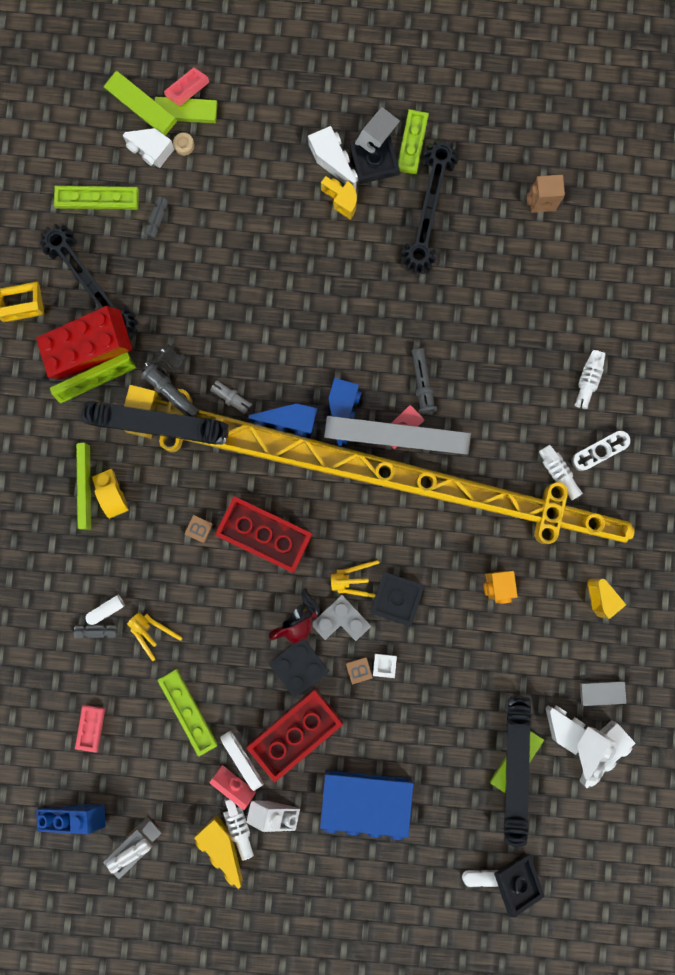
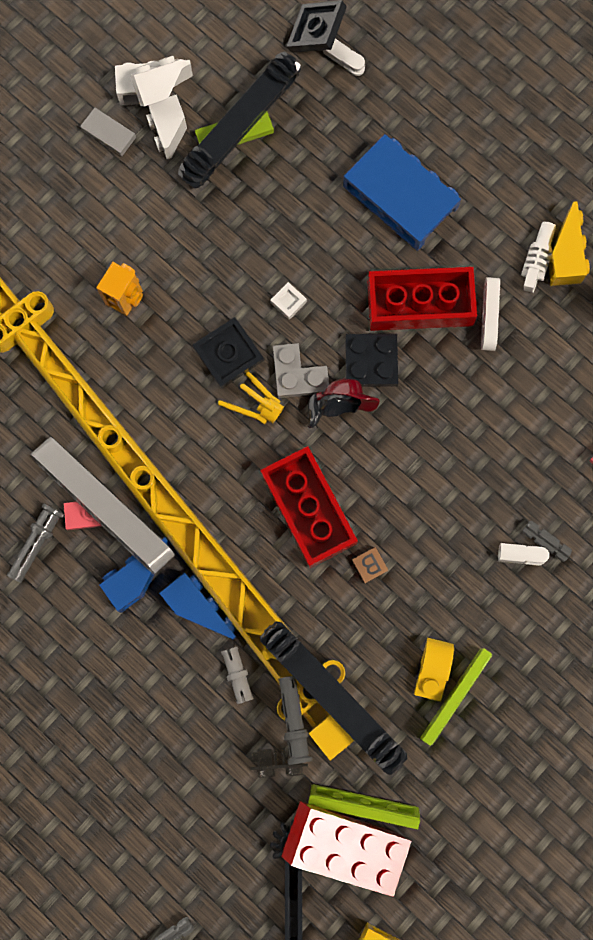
camera: 140 degrees left, 5 degrees down
yellow plant [127,612,182,661] -> none
lime tile [157,669,218,757] -> none
coral plate [209,765,256,810] -> none
white slope [246,801,300,832] -> none
medium nougat tile [346,657,373,684] -> none
yellow tile [587,579,626,619] -> none

